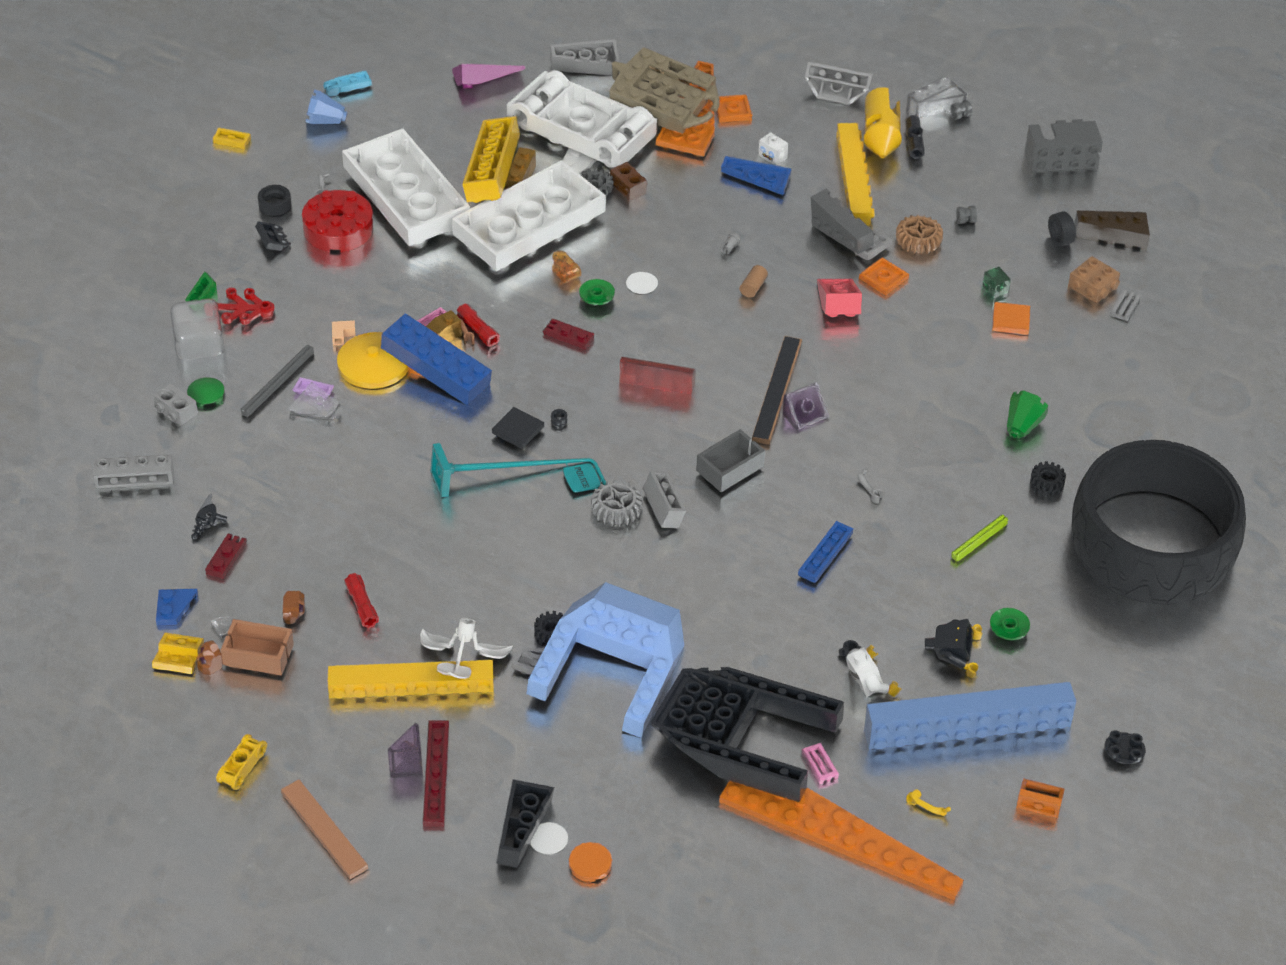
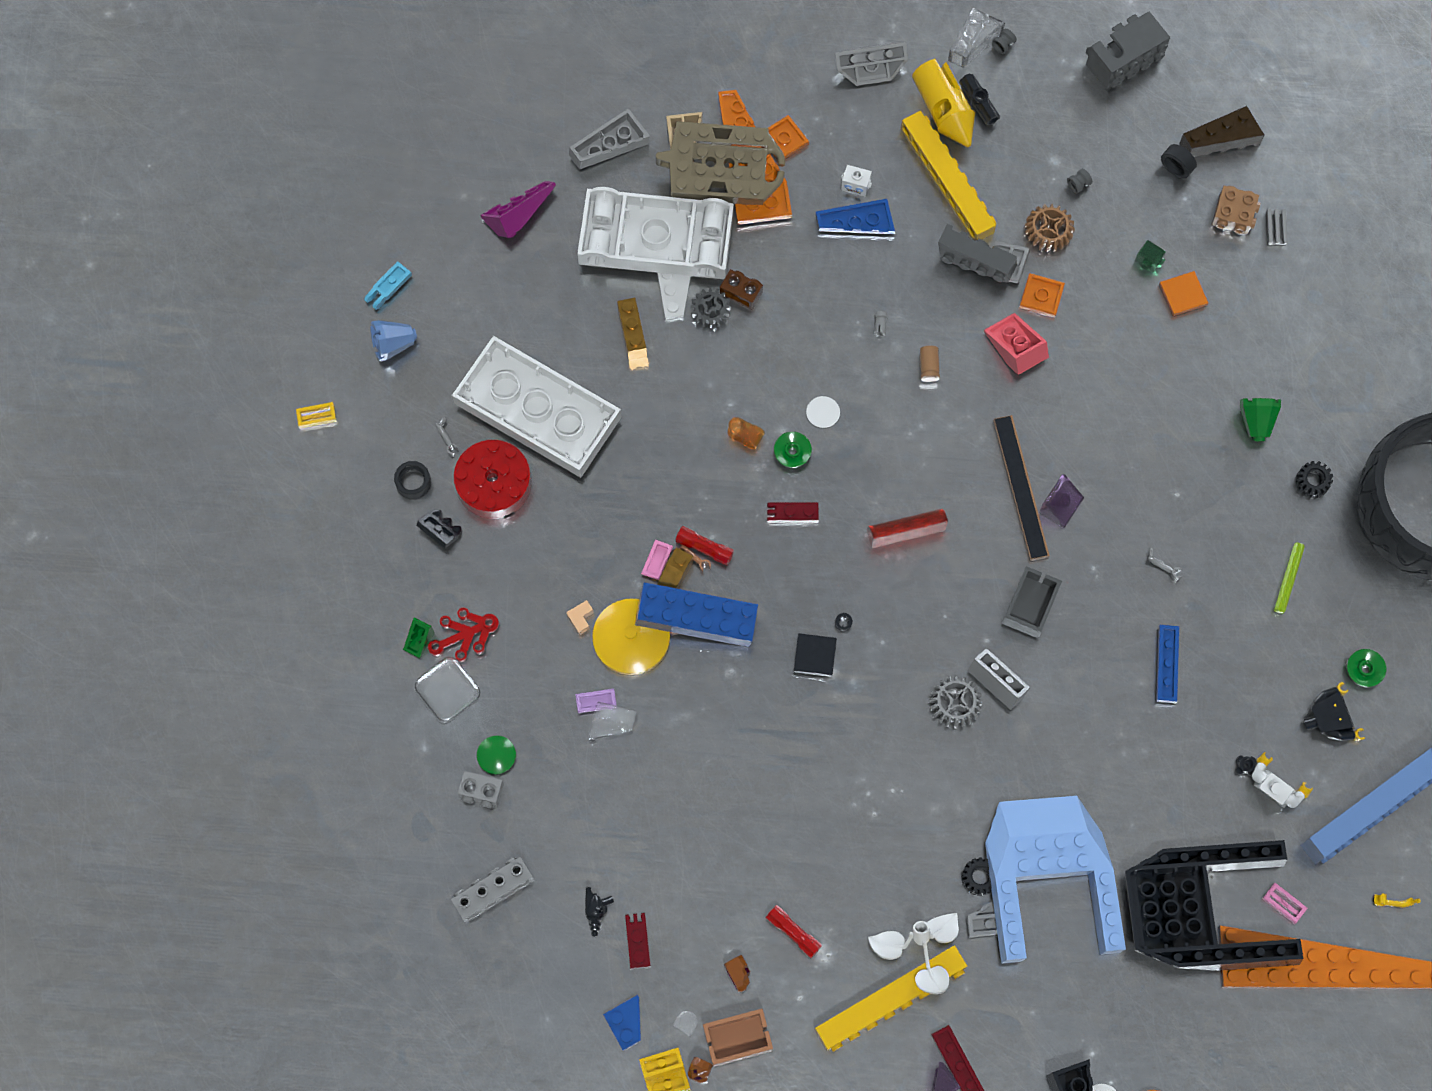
camera: 25 degrees left, 25 degrees up
dark grey axle [241,345,314,417] -> none
teal piece [430,443,606,498] -> none
white plate [452,160,606,271] -> none
yellow brick [462,116,520,203] -> none

